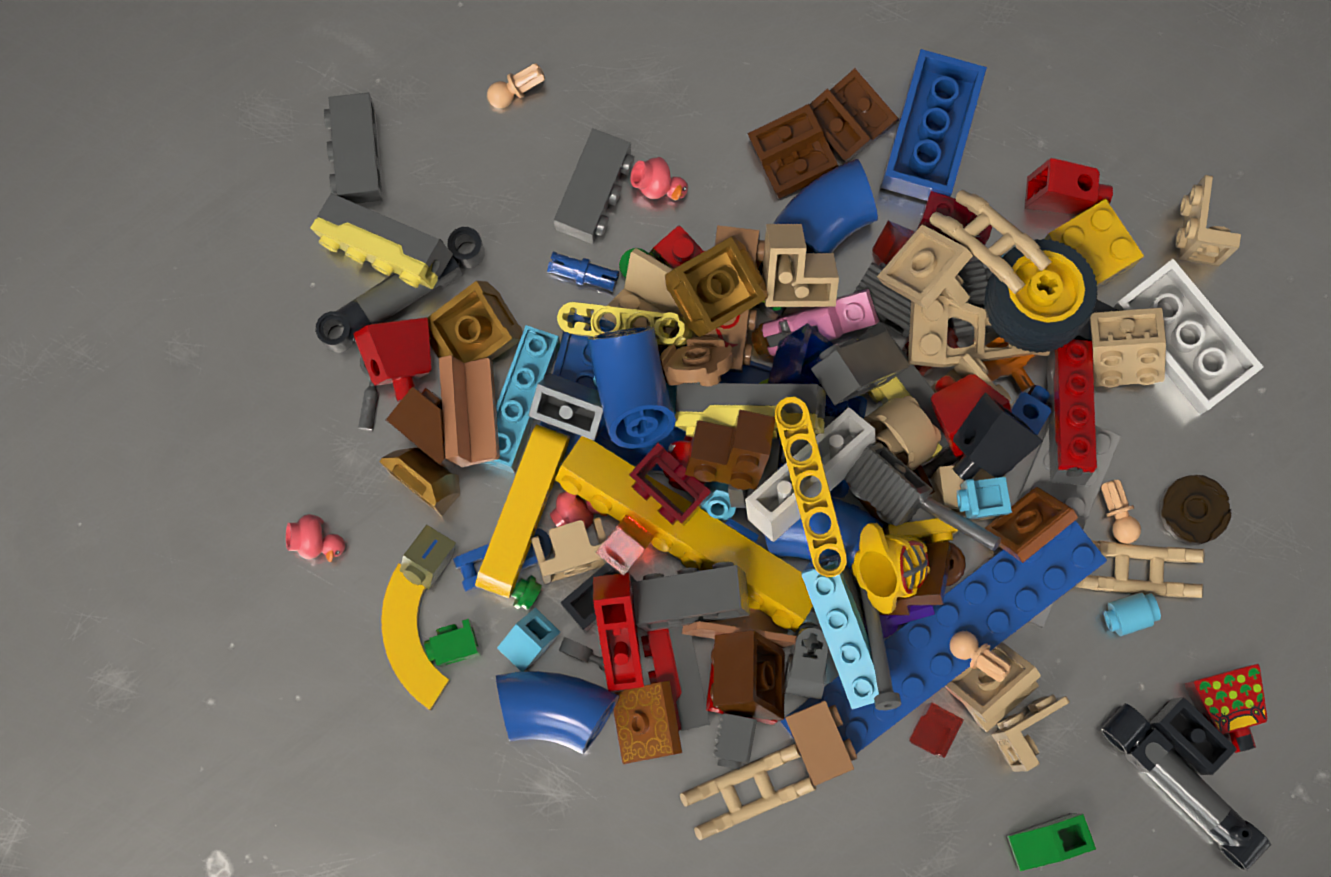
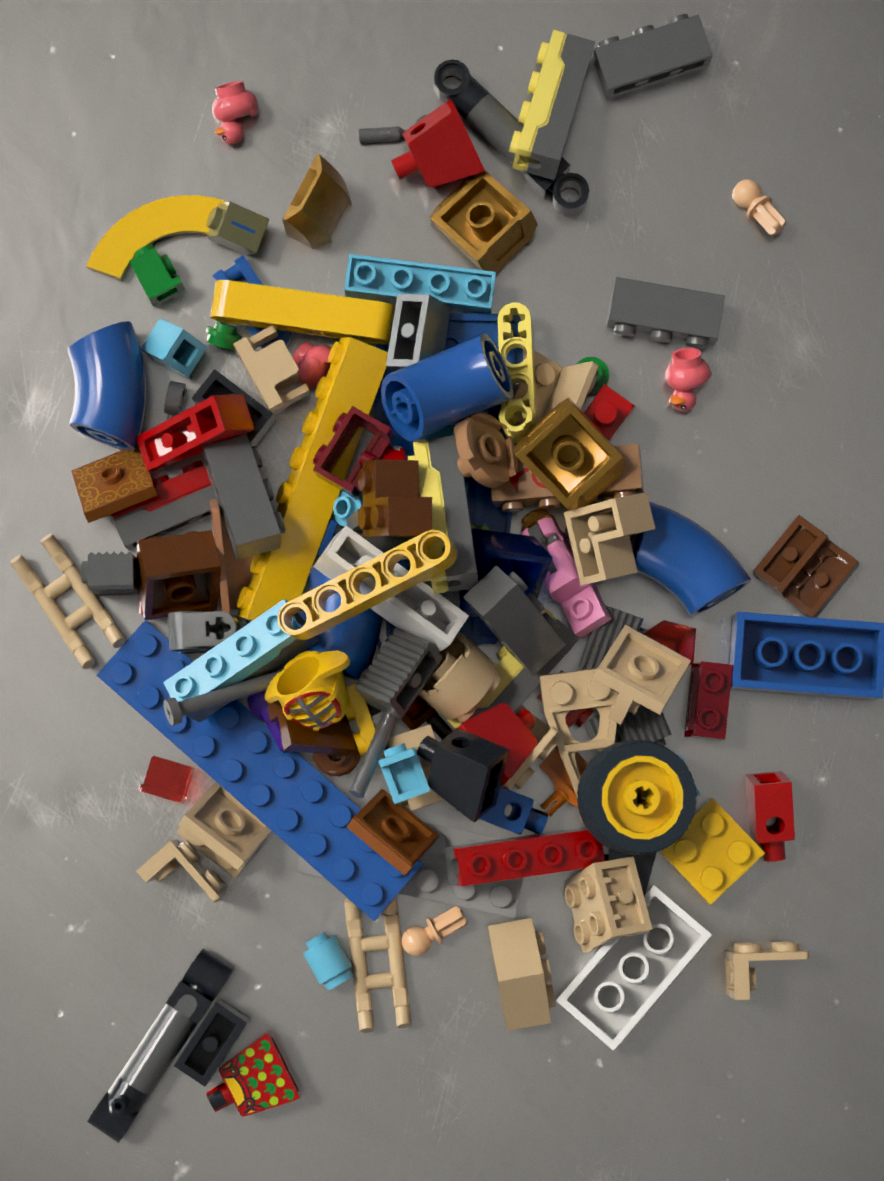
camera: 80 degrees right, 5 degrees up
reddish brown slope [385,387,456,470] -> none
nougat panel [439,355,500,467] -> none
blue pin [547,251,619,292] -> none
clear red panel [595,515,654,576] -> none
reddish brown slope [747,104,839,200] -> none
medium nougat brick [785,700,858,786] -> none
tan piece [930,190,1052,294] -> none
light nougat axle [950,631,1012,682] -> none
green slope [1007,813,1096,871] -> none
dark brown tile [1160,475,1231,545] -> none
none -> tan brick [488,918,556,1031]

